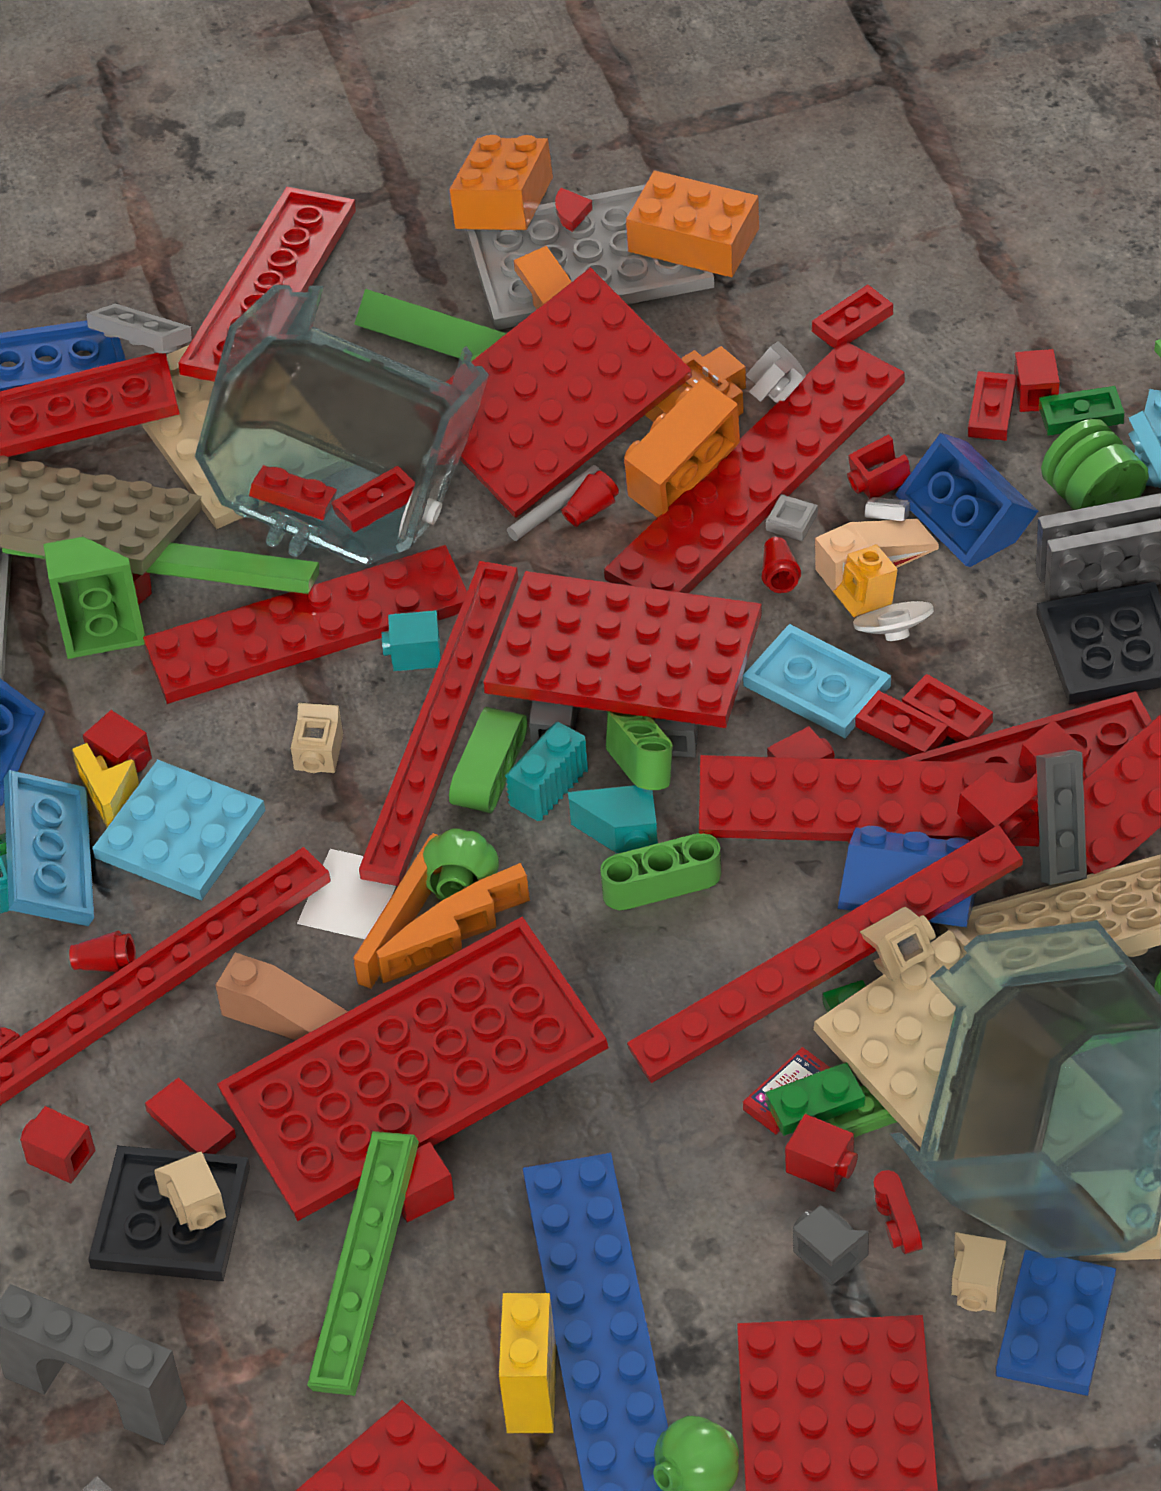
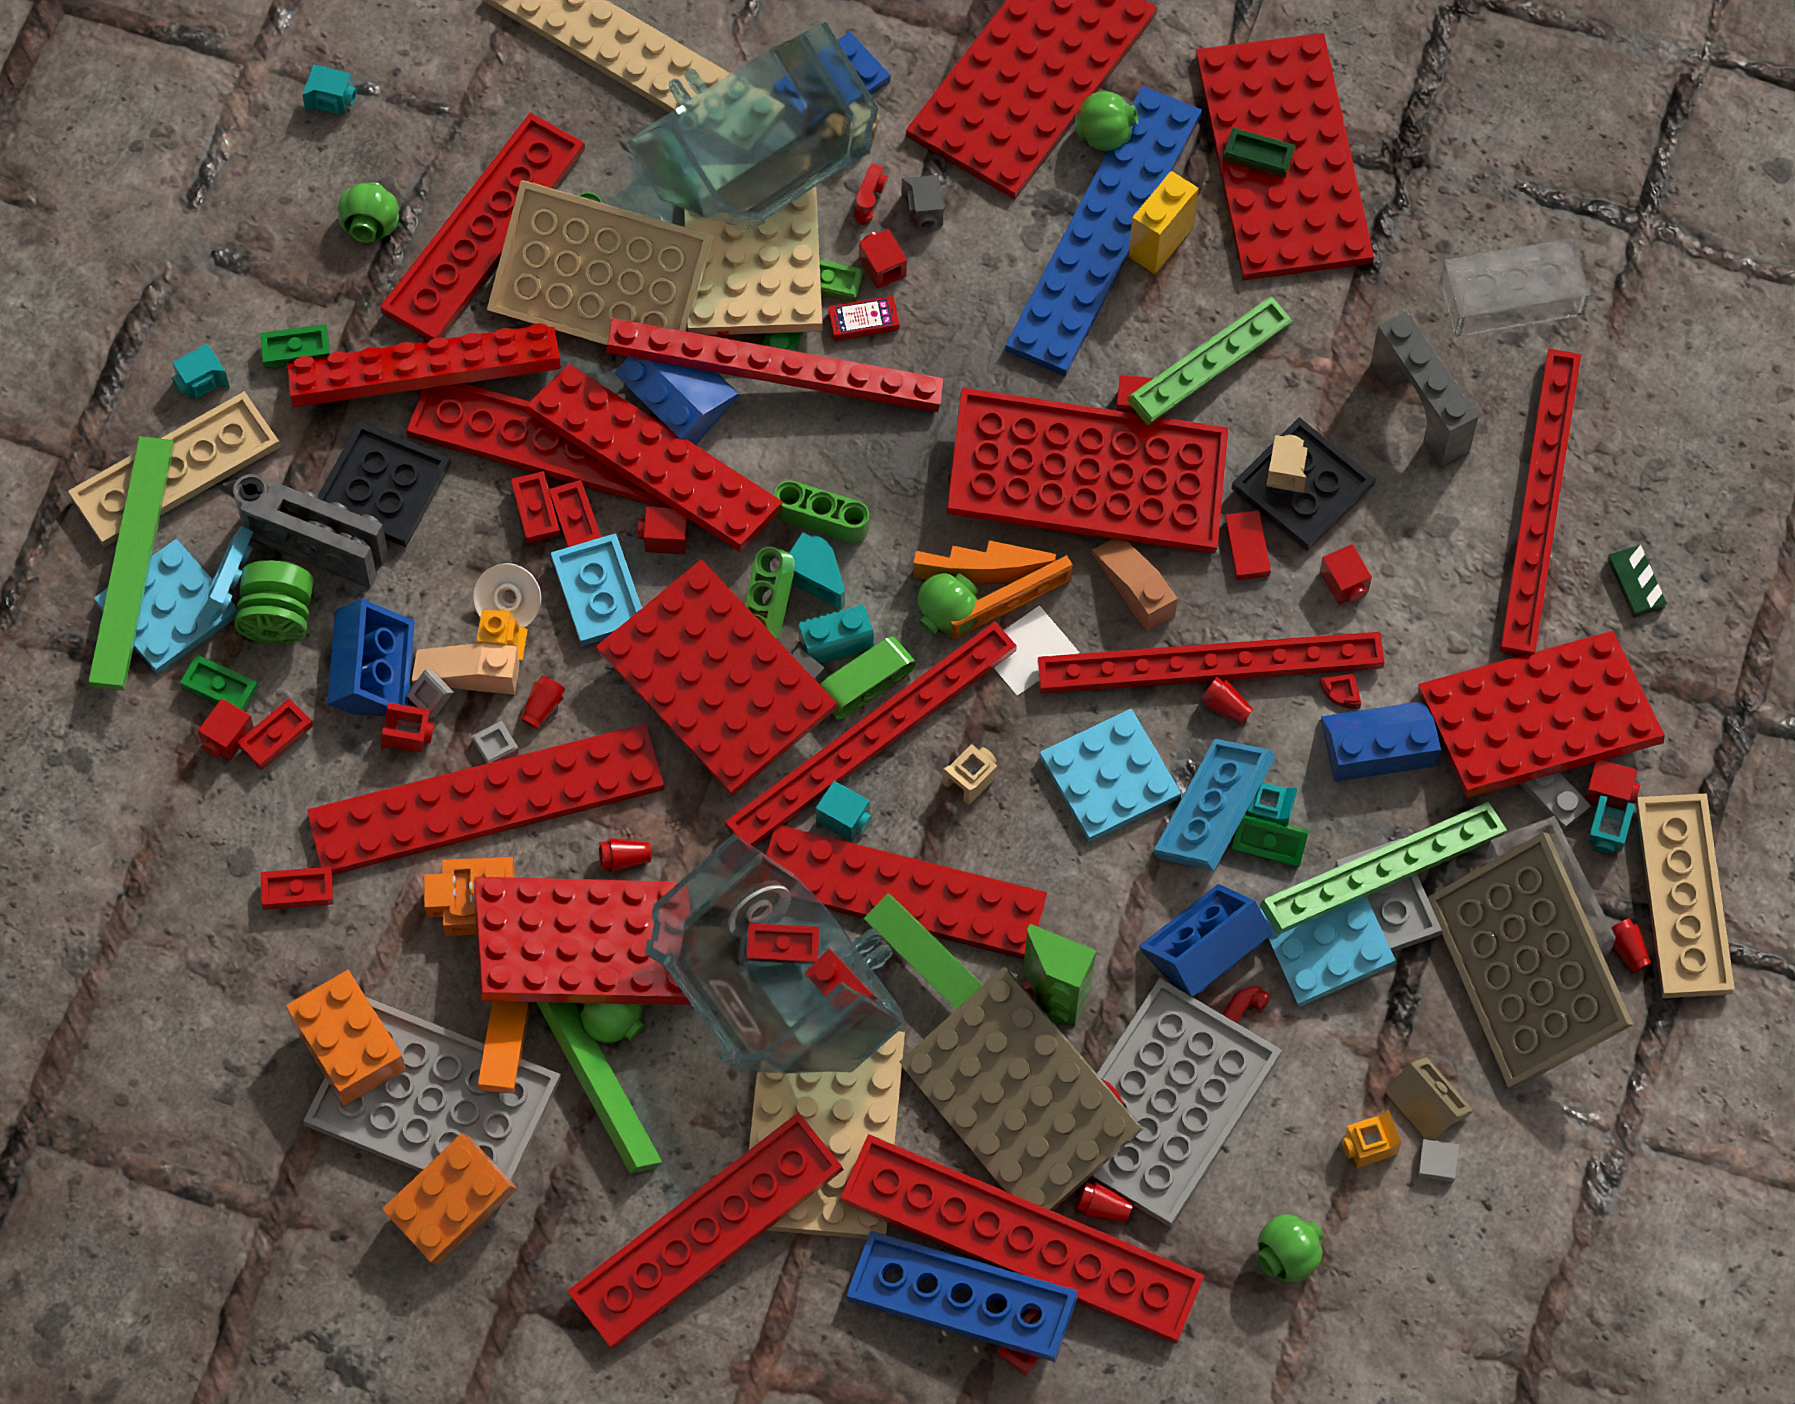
camera: 150 degrees left, 15 degrees up
yellow slope [72,743,139,827] -> none
red brick [83,710,152,773] -> none
light grey plate [87,303,192,353] -> none
light grey bar [507,465,601,541] -> none
red tile [555,188,593,232] -> none
orange brick [624,378,740,518] -> none
light grey brick [746,341,806,403] -> none
green plate [765,1062,865,1136] -> none
tan window [860,907,936,982] -> none
red arch [957,720,1089,840] -> none
dark grey plate [1036,750,1087,885] -> none

